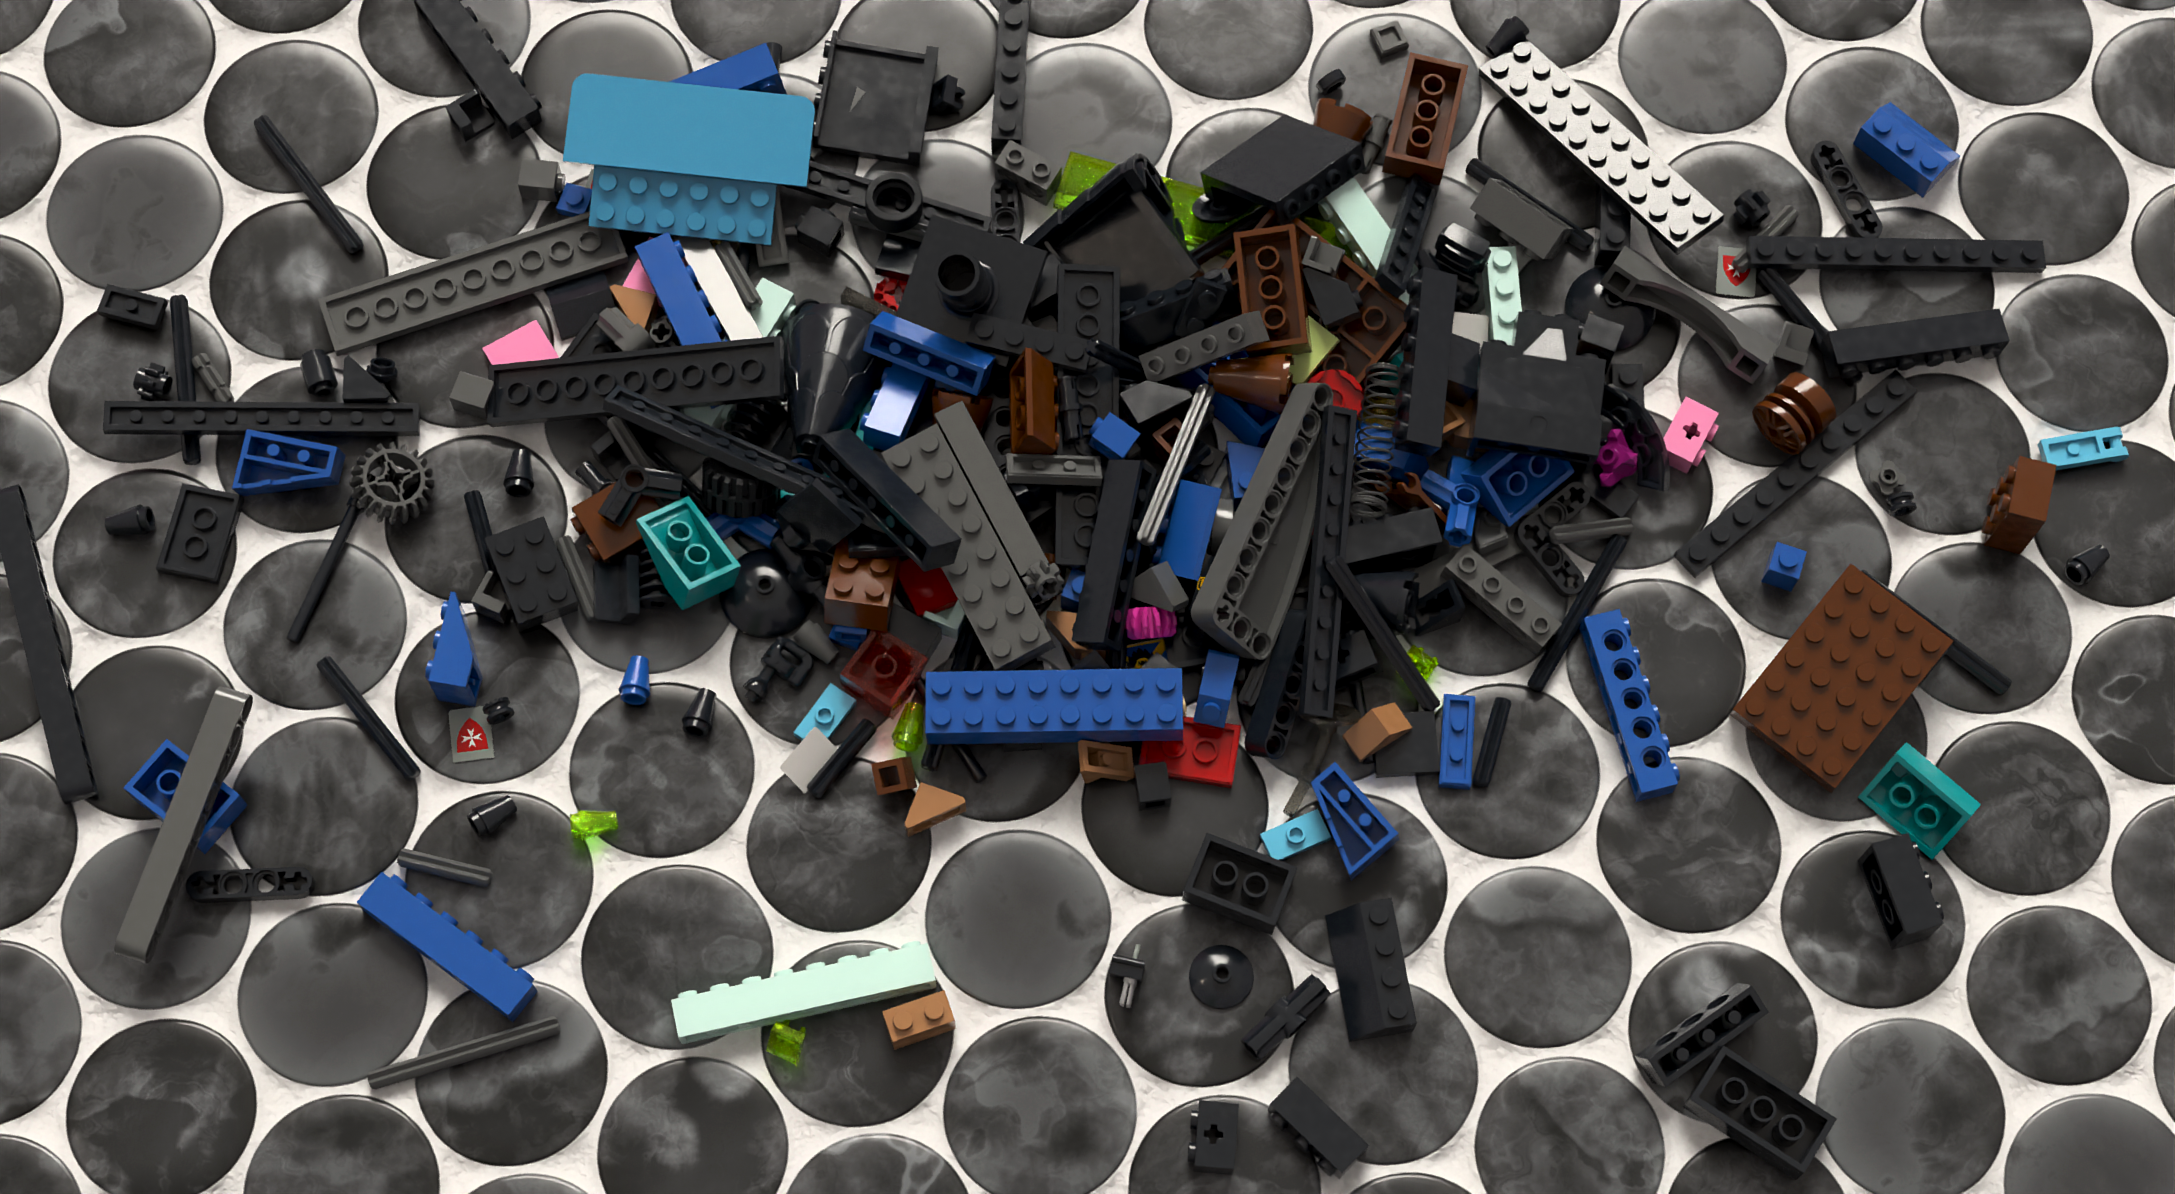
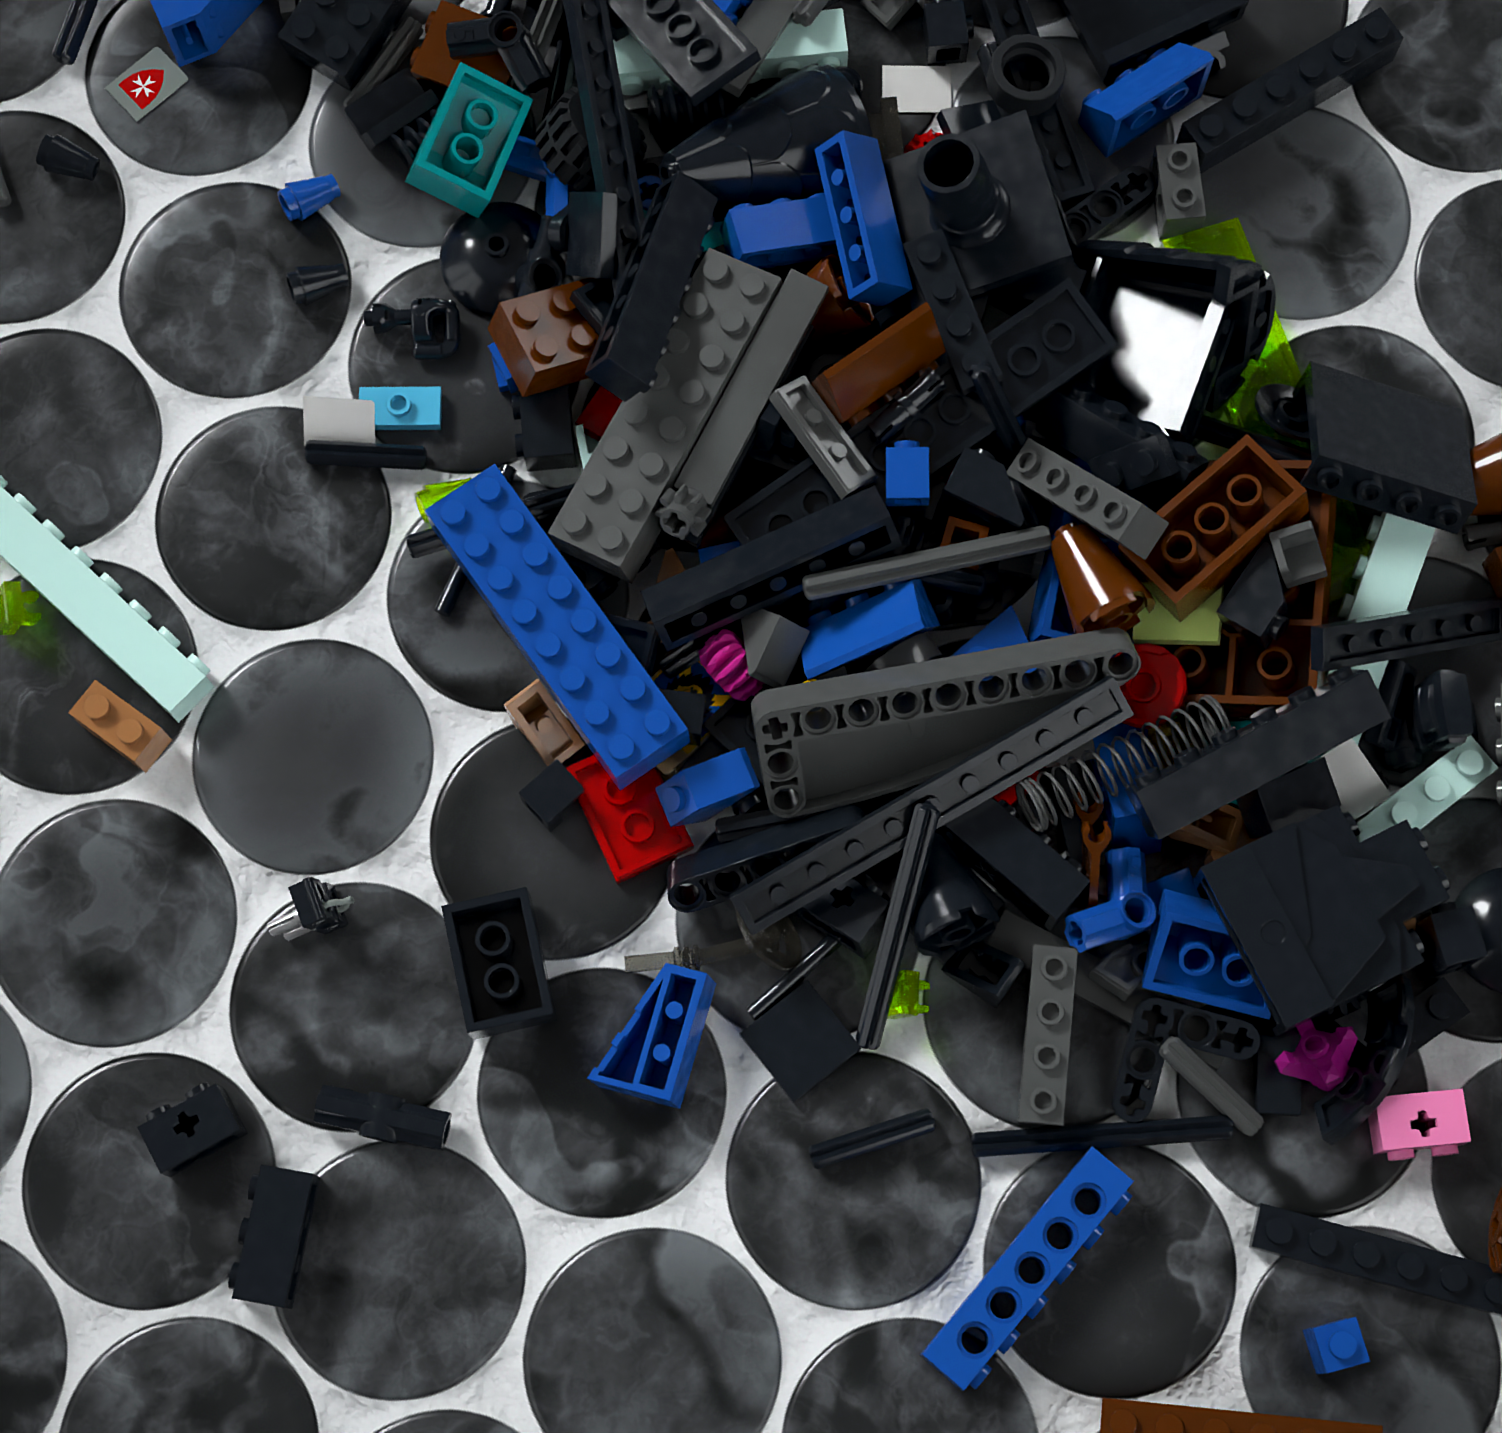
camera: 60 degrees right, 5 degrees up
black bush [482,697,515,725] -> none
clear neon green cone [570,810,618,841] -> none
dark grey cone [793,619,840,665] -> none
clear red slope [840,630,929,719] -> none
reddish brown brick [871,756,917,795] -> none
medium nougat slope [905,782,966,837] -> none
black dish [1189,945,1254,1009] -> none
medium azure plate [1259,809,1331,861] -> none
black slope [1325,897,1417,1042] -> none
medium nougat slope [1342,702,1413,762] -> none
blue tile [1438,694,1475,790] -> none
none -> white sticker [882,65,951,113]
none -> blue slope [1078,42,1214,158]

